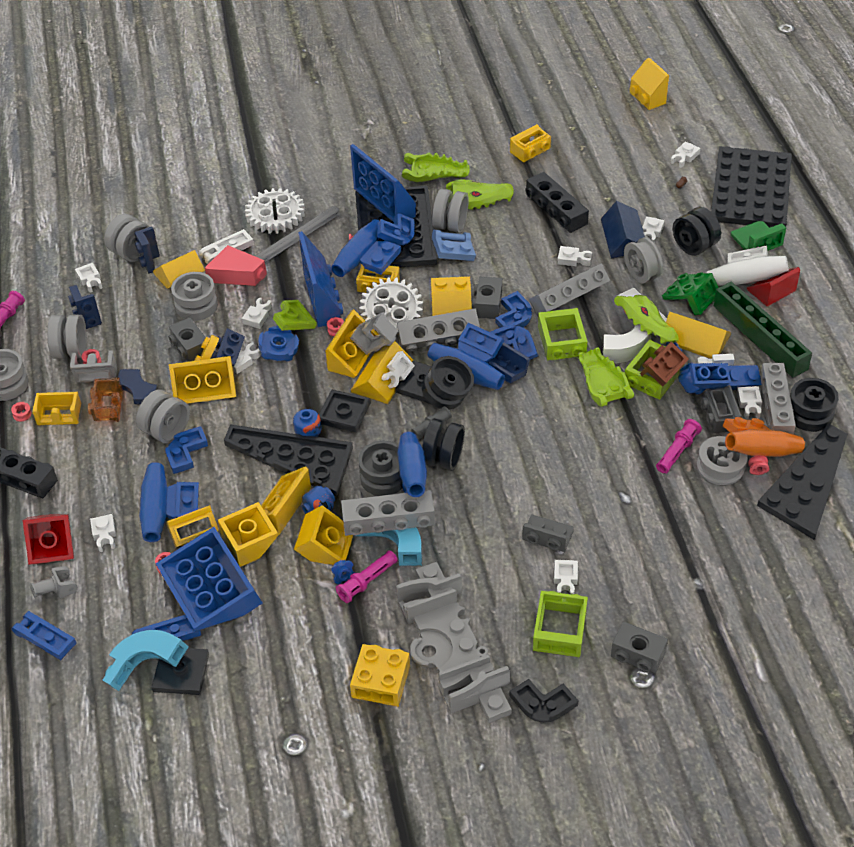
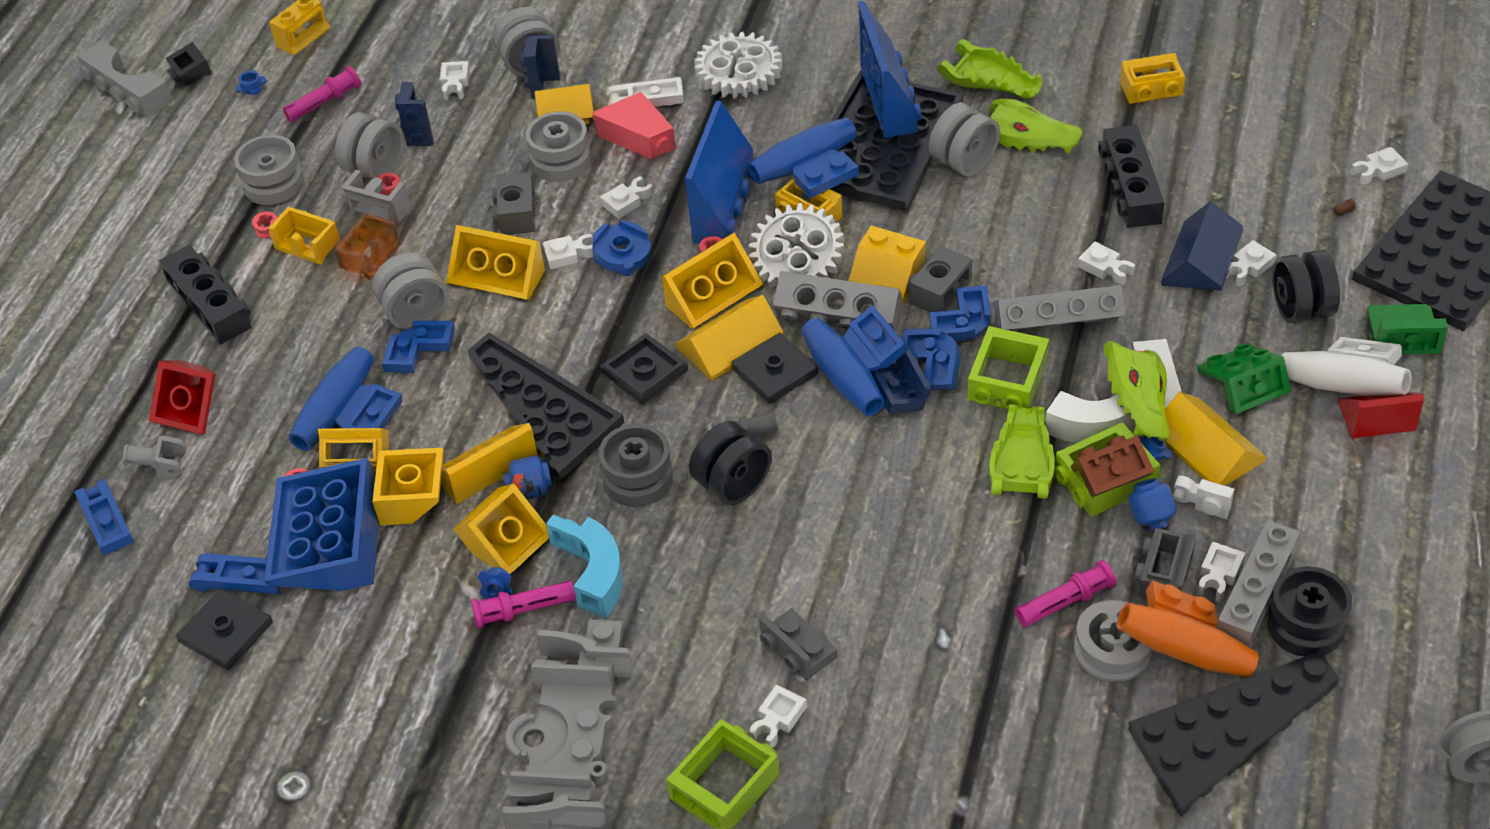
camera: 30 degrees right, 0 degrees up
white plate [90,514,116,552] -> none
medium azure arch [103,630,189,691] -> none
dark blue tile [116,369,158,404] -> none
yellow plate [194,334,219,361] -> none
dark blue bracket [210,328,245,367] -> none
light grey axle [255,206,340,263] -> none
lime tile [273,300,317,331] -> none
blue head [293,409,321,437] -> none
light grey brick [341,490,435,536] -> none
light grey window [350,312,398,355] -> none
yellow brick [350,644,410,707] -> none
blue plate [377,213,414,245] -> none
white plate [381,351,415,388] -> none
blue plate [397,432,427,497] -> none
black wheel [421,356,474,410] -> none
medium blue plate [432,229,476,261] -> none
light grey wheel [624,237,663,284] -> none
yellow slope [629,58,669,110] -> none
blue slope [689,363,762,391] -> none
dark green brick [713,281,812,378] -> none
coral bush [748,456,770,475] -> none

